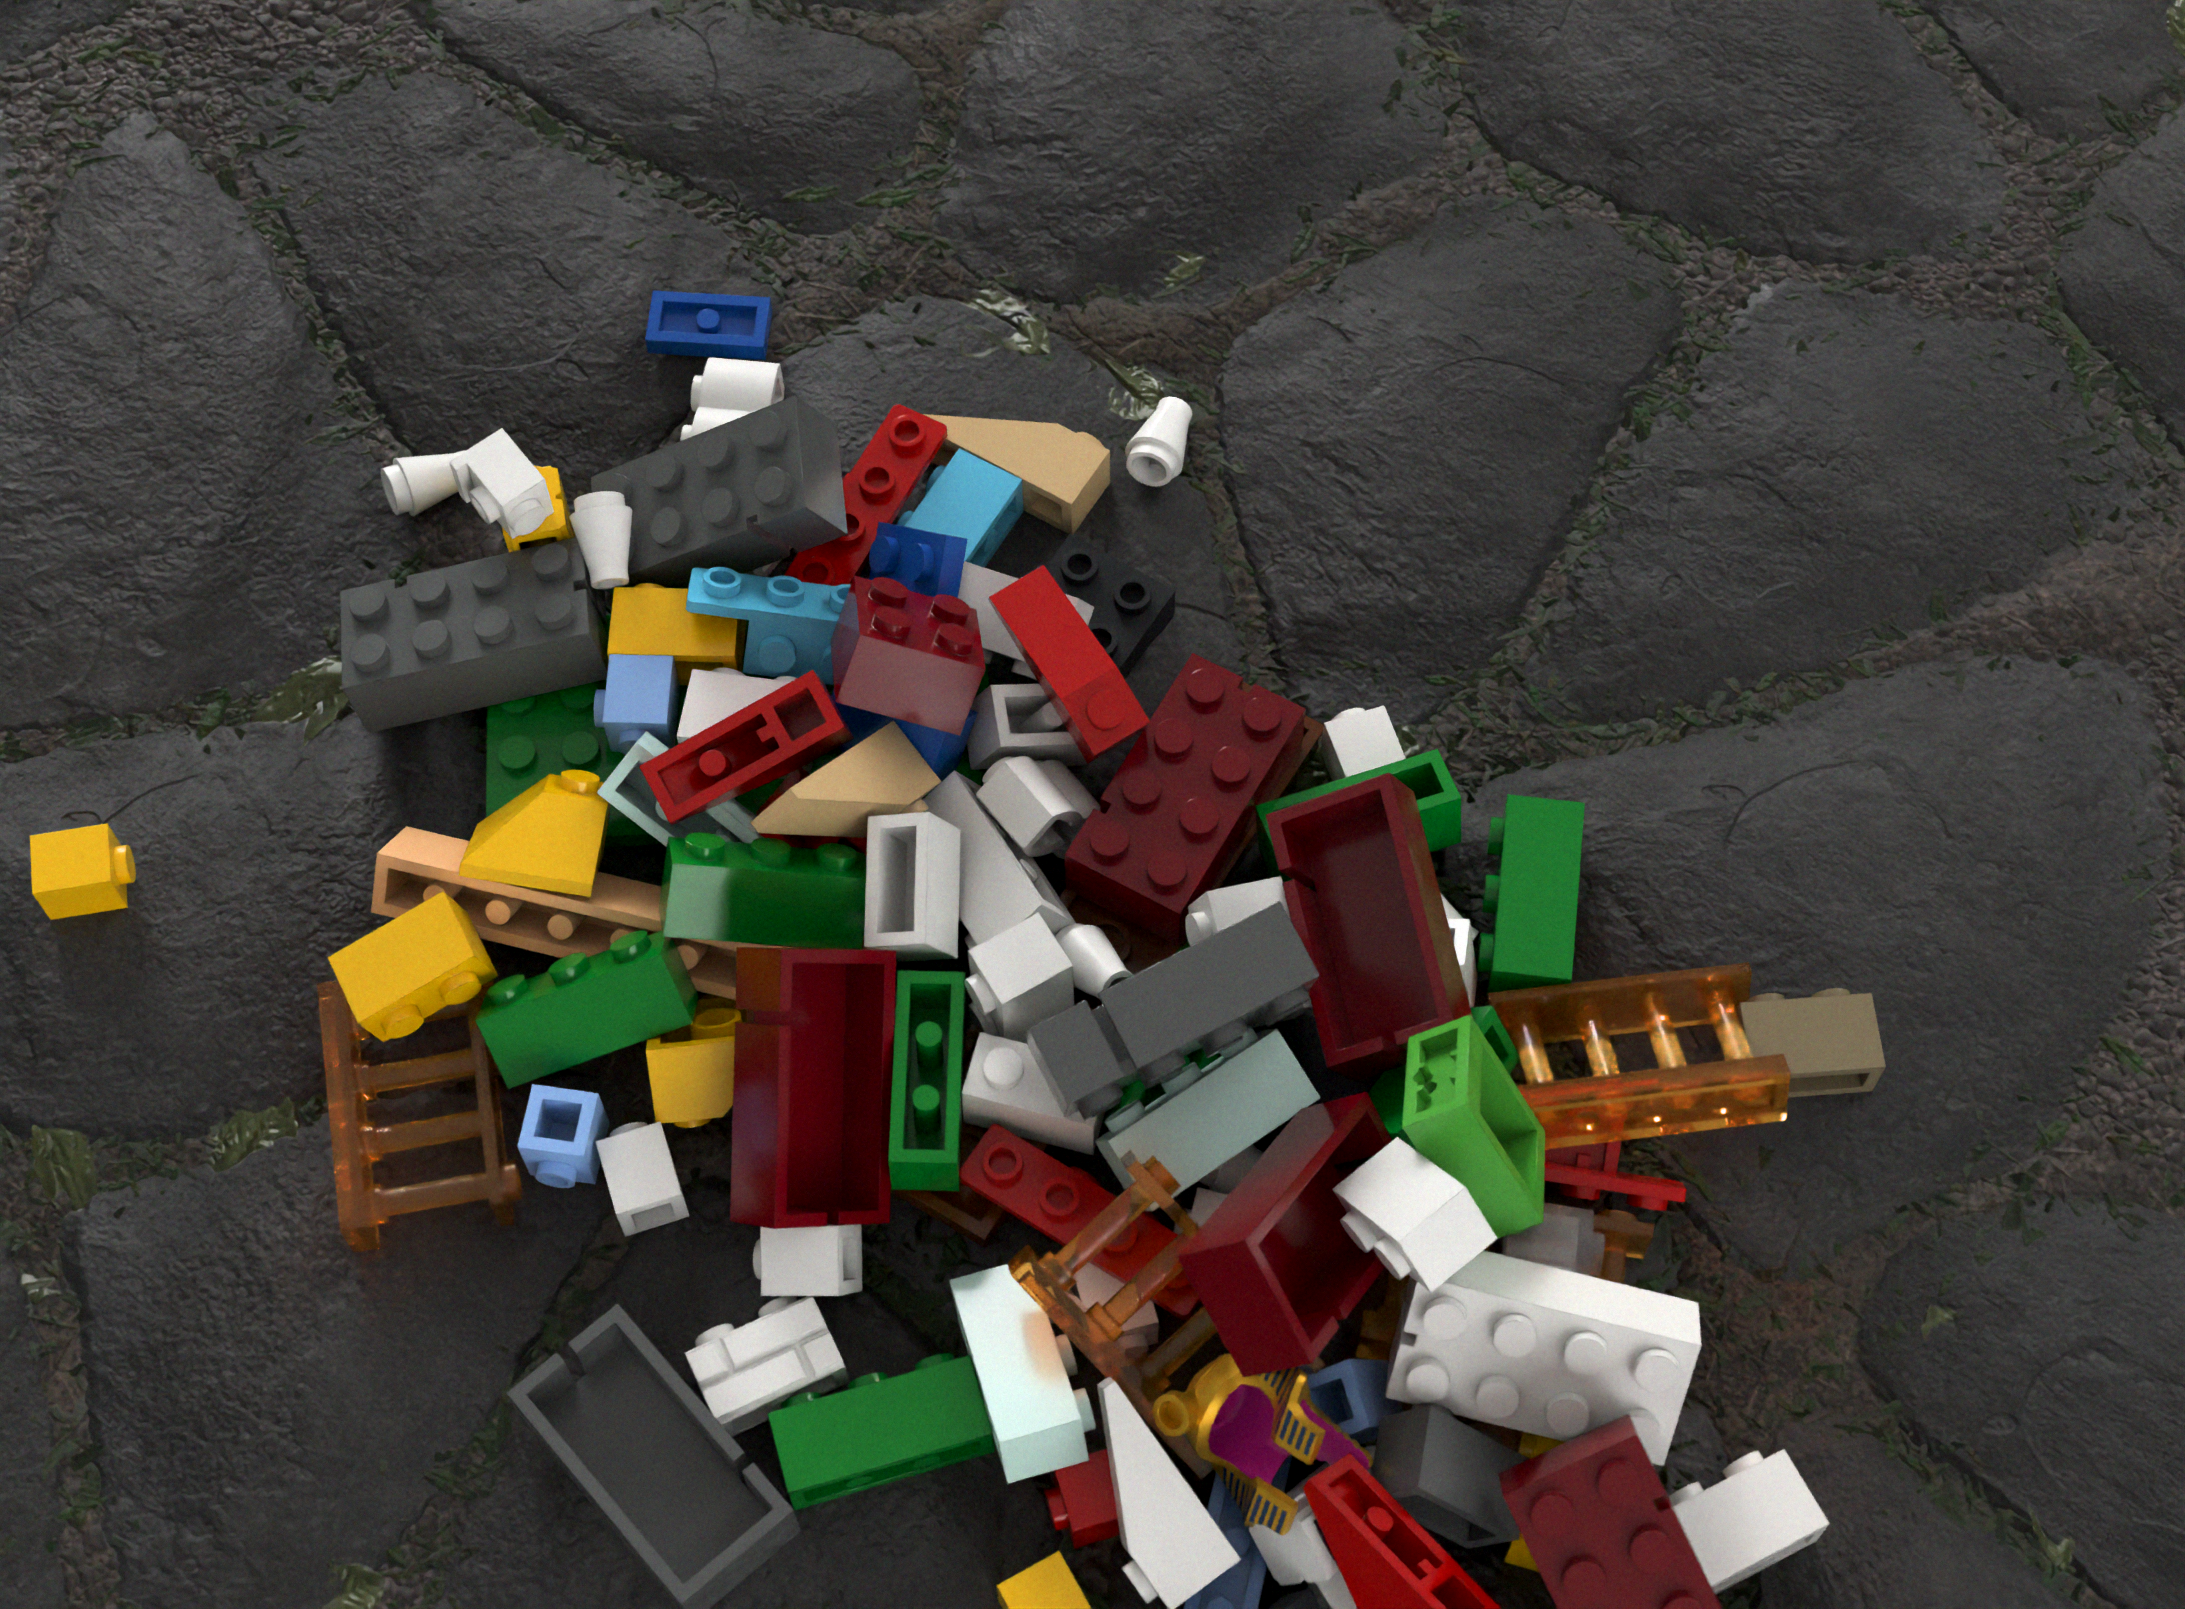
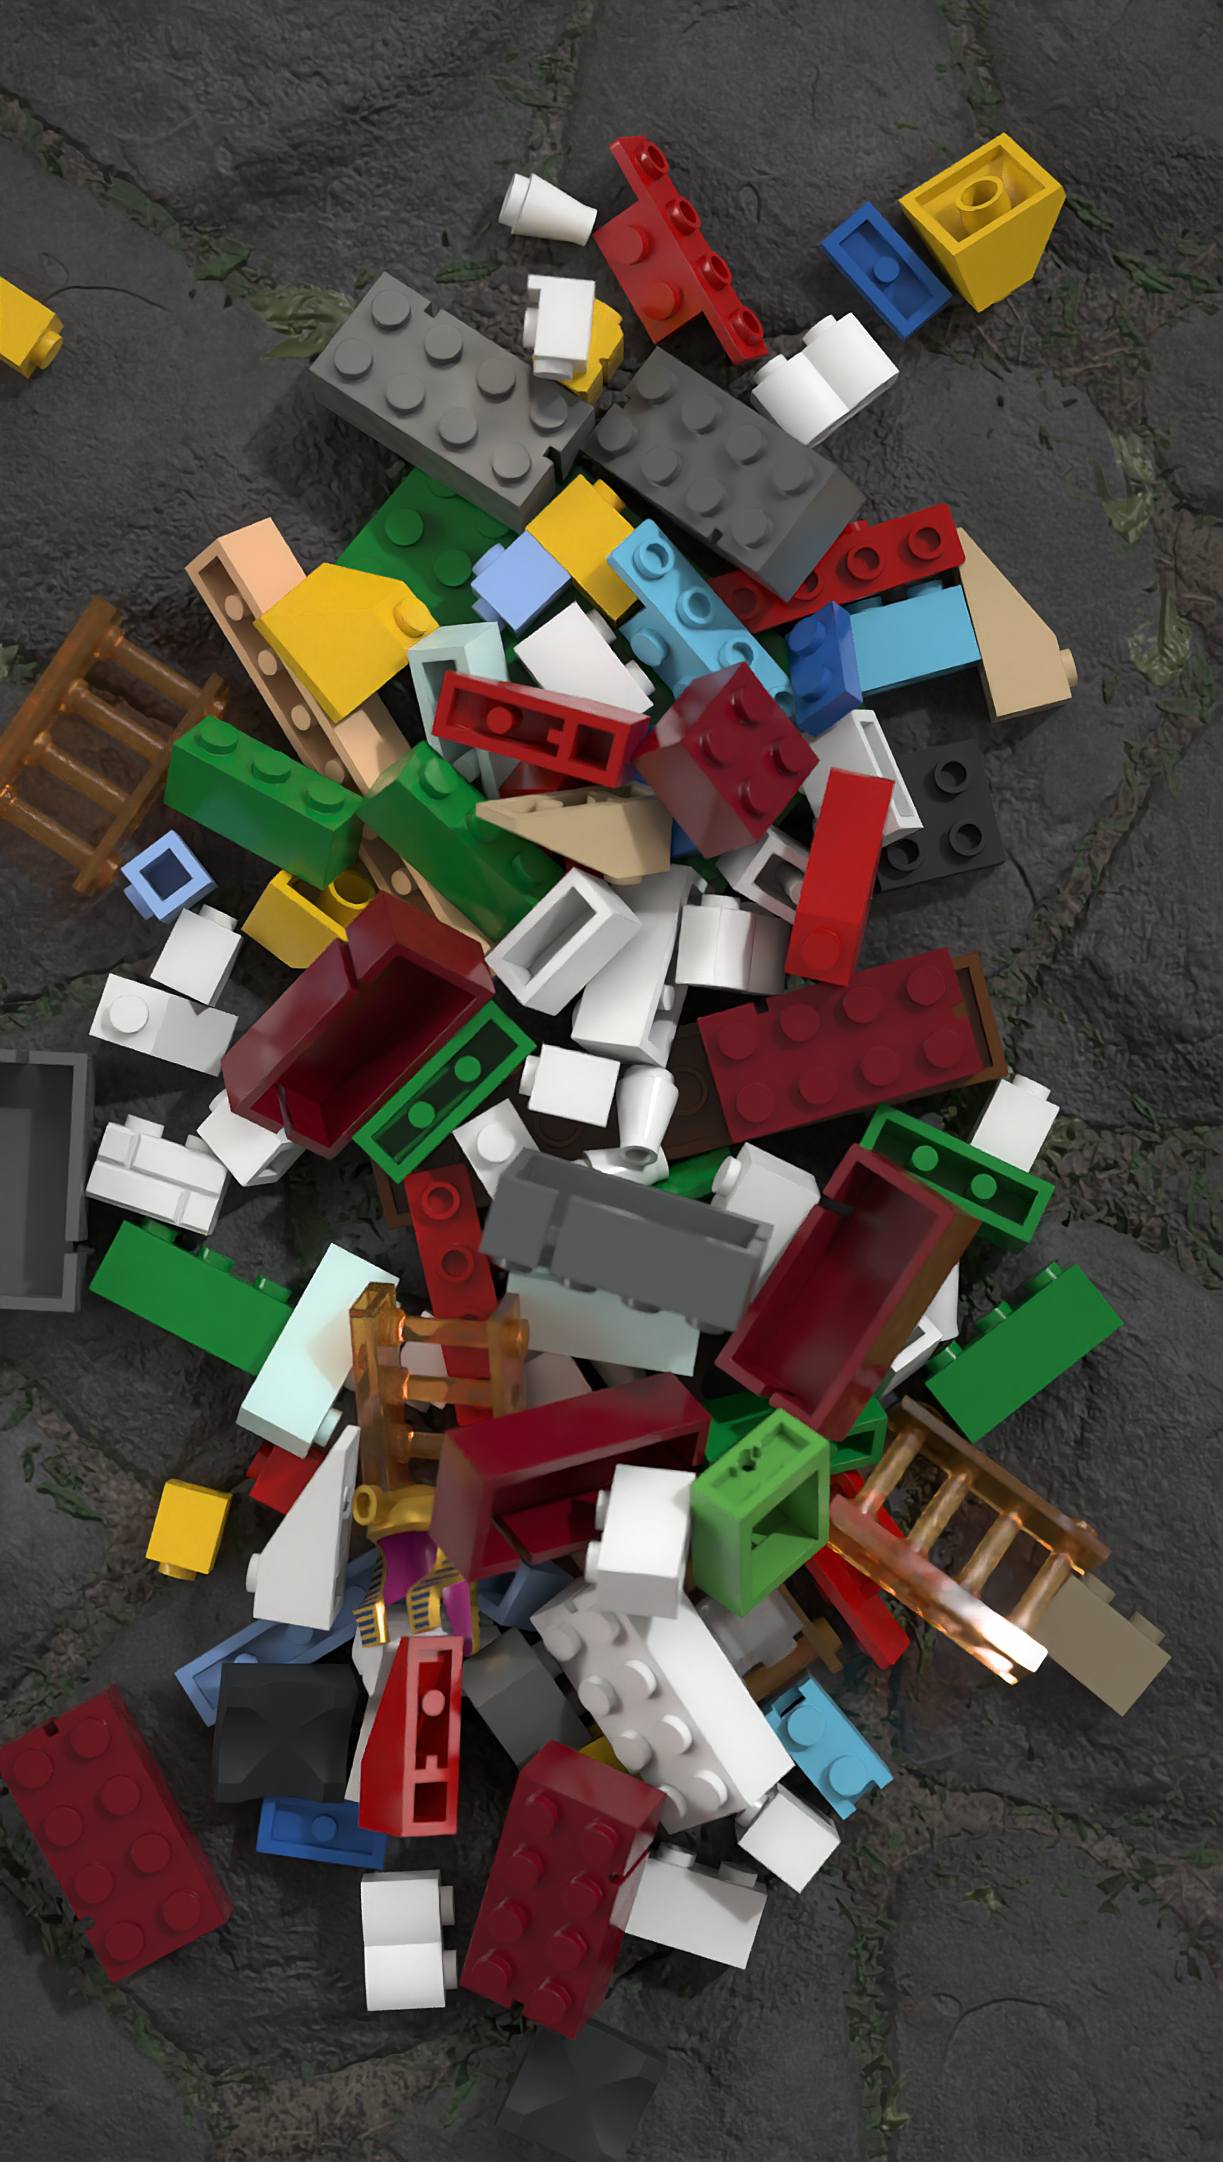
camera: 45 degrees right, 25 degrees up
yellow piece [328,891,498,1042] -> none
white cone [569,491,633,589] -> none
white cone [1125,397,1192,487] -> none
none -> white slope [89,973,239,1077]
none -> red bracket [592,135,769,366]
none -> white piece [734,1779,840,1893]
none -> medium azure brick [760,1670,894,1820]
none -> yellow slope [898,132,1066,313]

